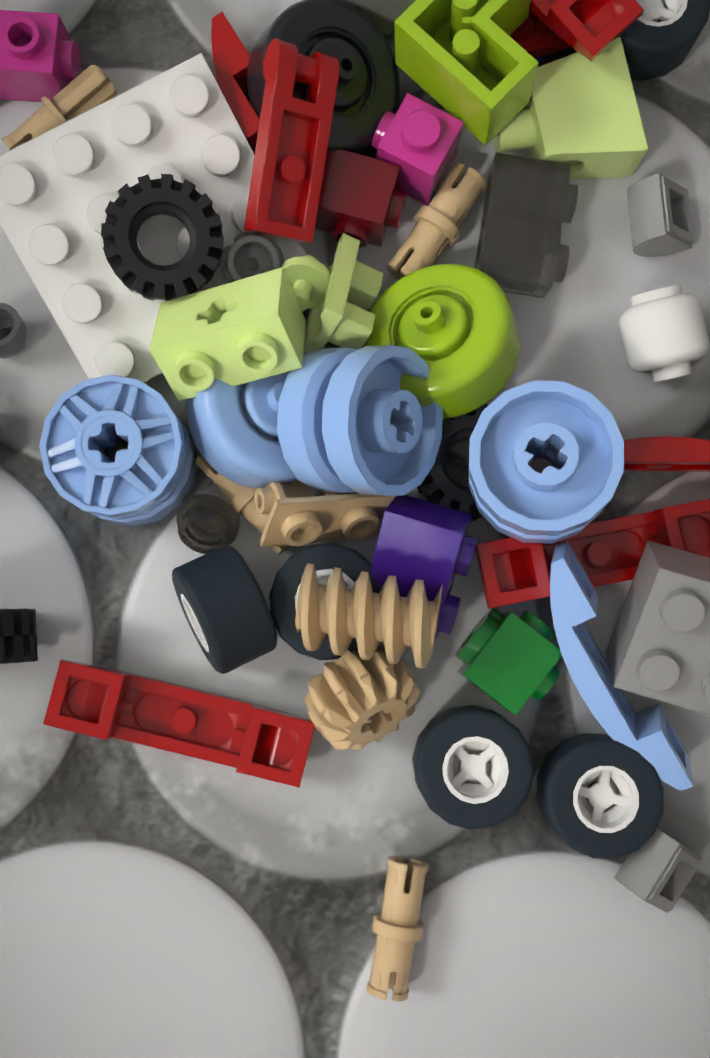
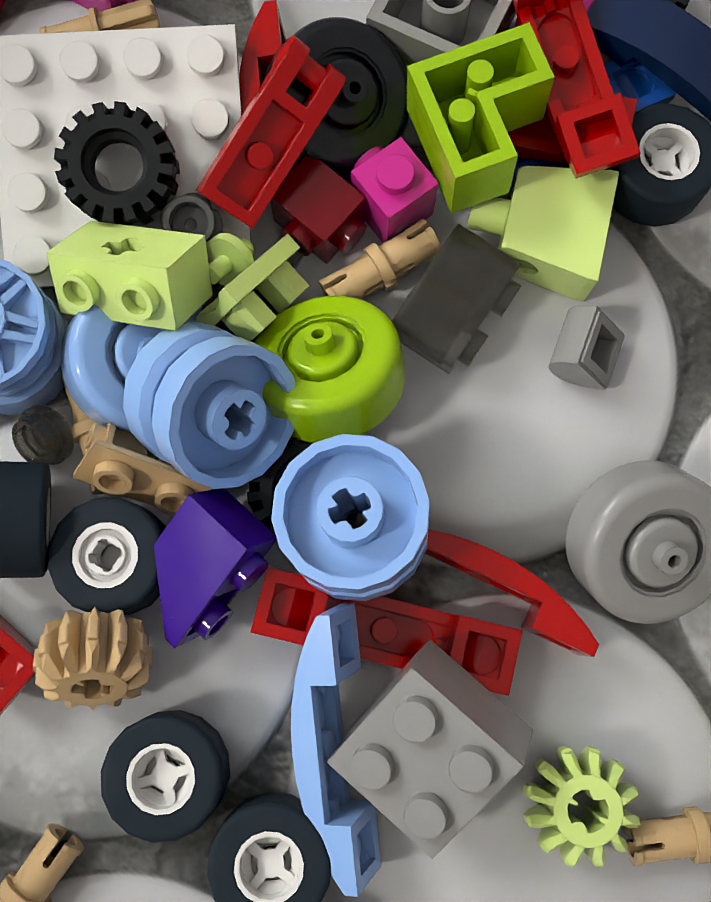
camera: 25 degrees right, 5 degrees down
tan piece [295,563,443,669] -> none
green brick [455,608,562,716] -> none
white head [619,285,709,382] -> none

